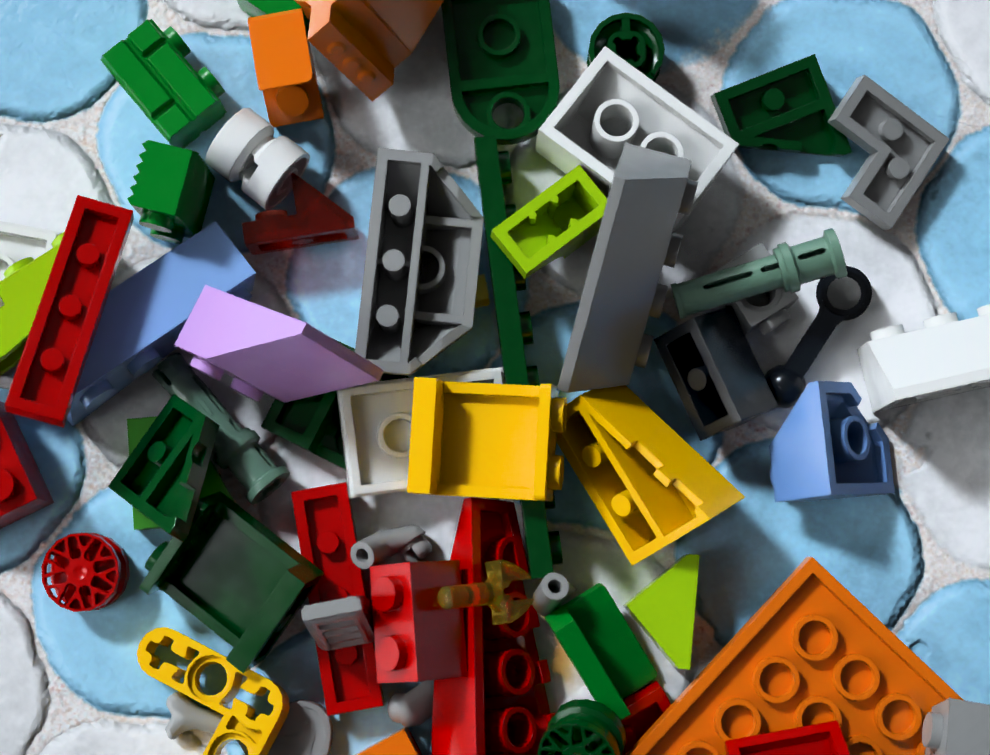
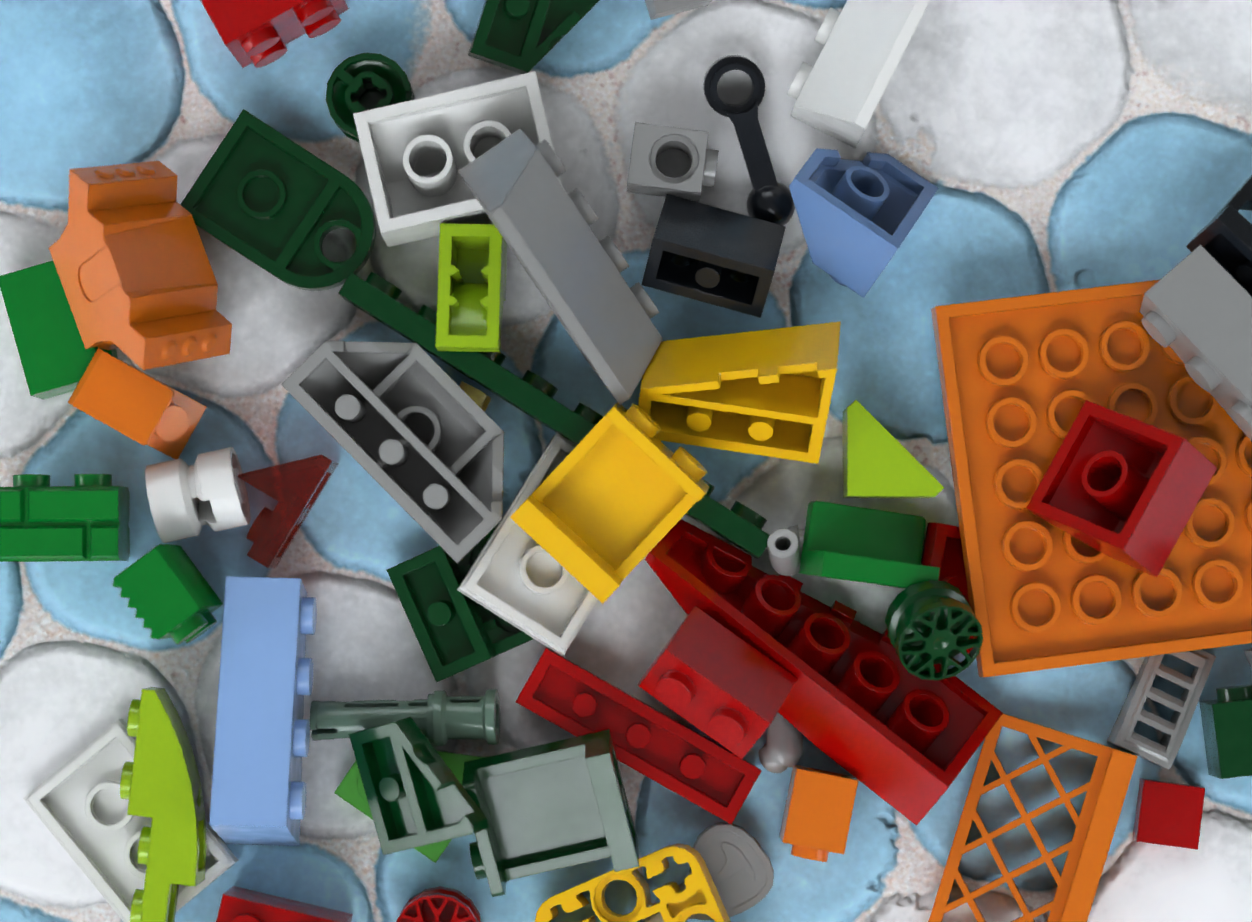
camera: 50 degrees left, 5 degrees up
red plate [4,195,134,428] -> none
lavender slope [174,285,384,403] -> none
light grey slope [301,596,374,651] -> none
light grey arm [350,525,432,569] -> none
clear yellow bar [437,560,534,625] -> none
sand green pin [670,228,847,319] -> none

